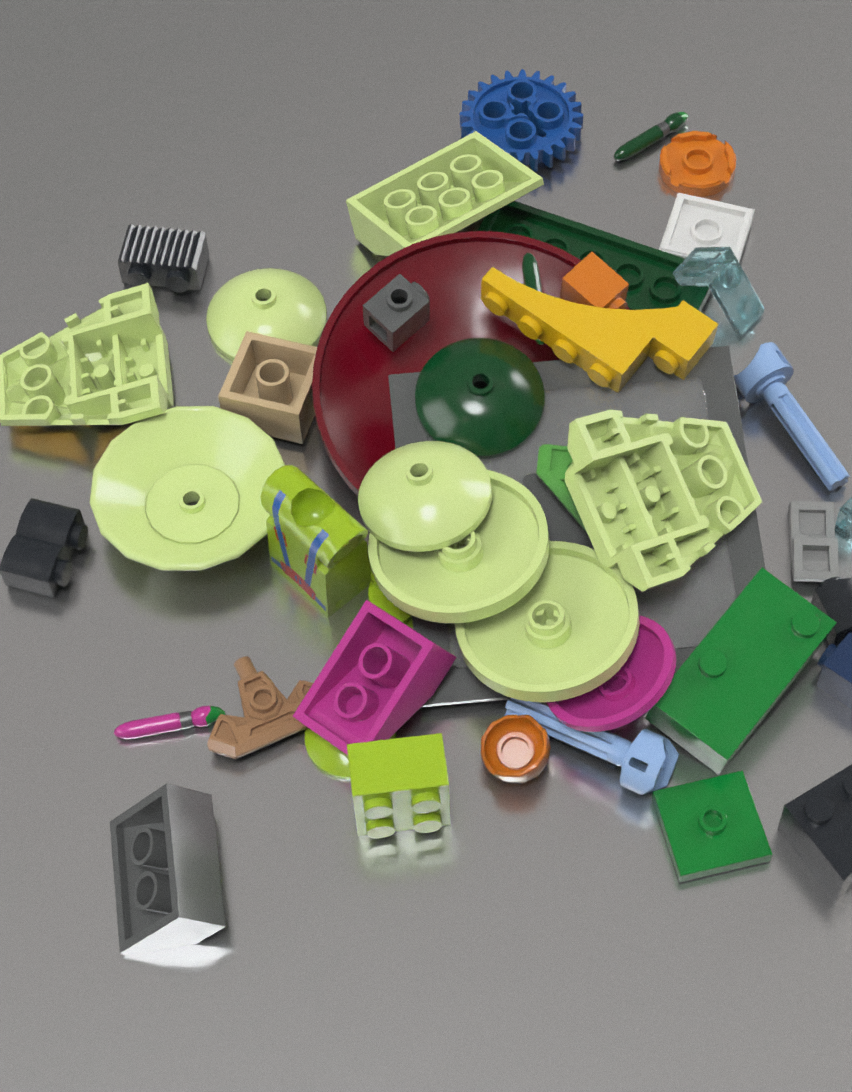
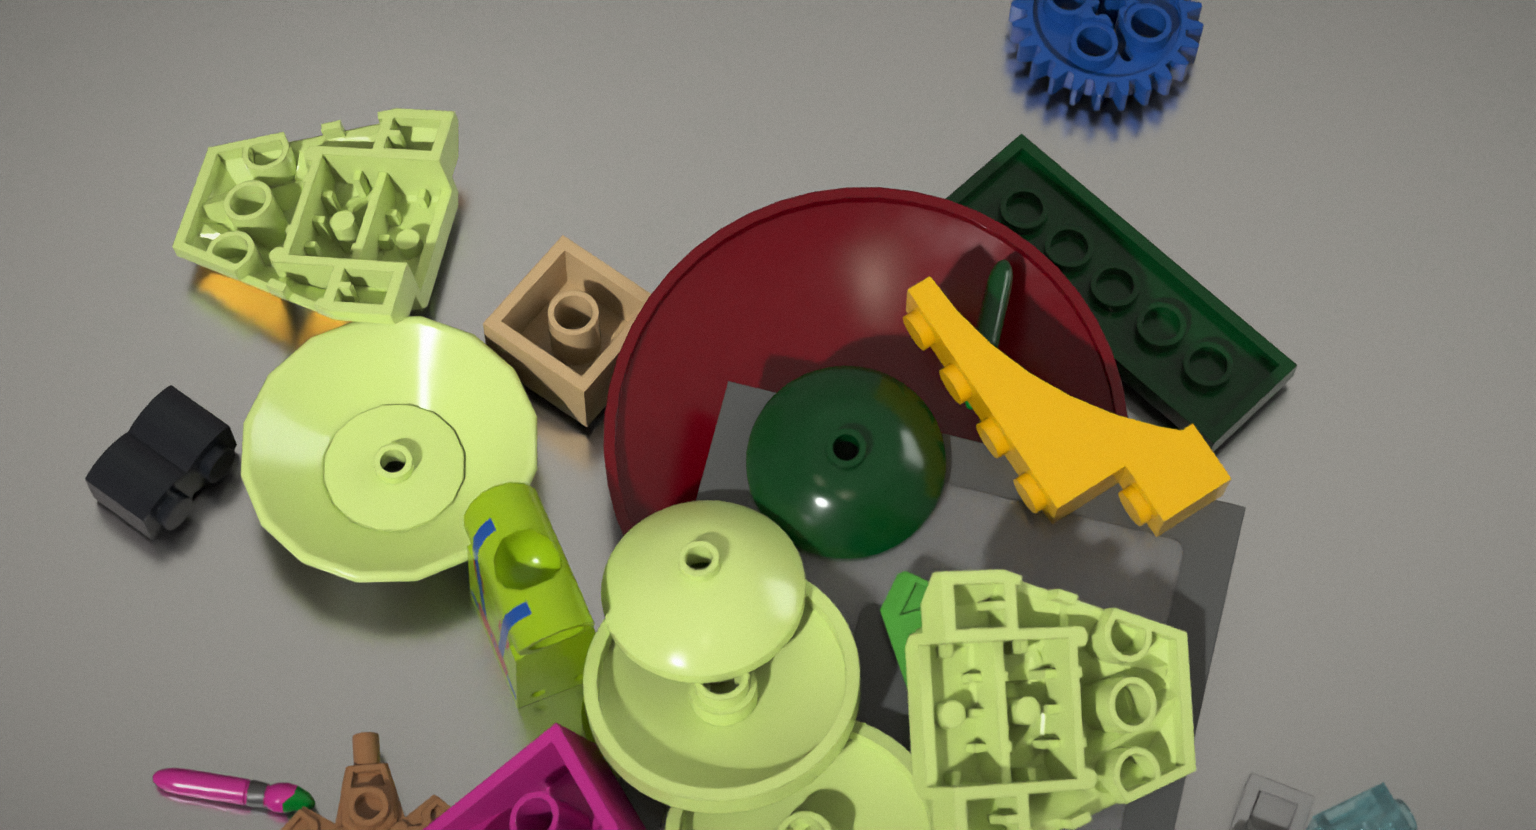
camera: 15 degrees right, 5 degrees up
black brick [118,224,209,292] -> none
yellowish green dish [206,268,327,361] -> none
yellowish green slope [346,131,544,256] -> none
dark grey brick [363,274,430,352] -> none
orange brick [560,252,629,309] -> none
dark green piece [613,112,689,161] -> none
orange tile [659,131,736,197] -> none
white plate [659,193,755,277] -> none
clear light blue bracket [673,247,765,335] -> none
light blue piece [734,342,850,491] -> none

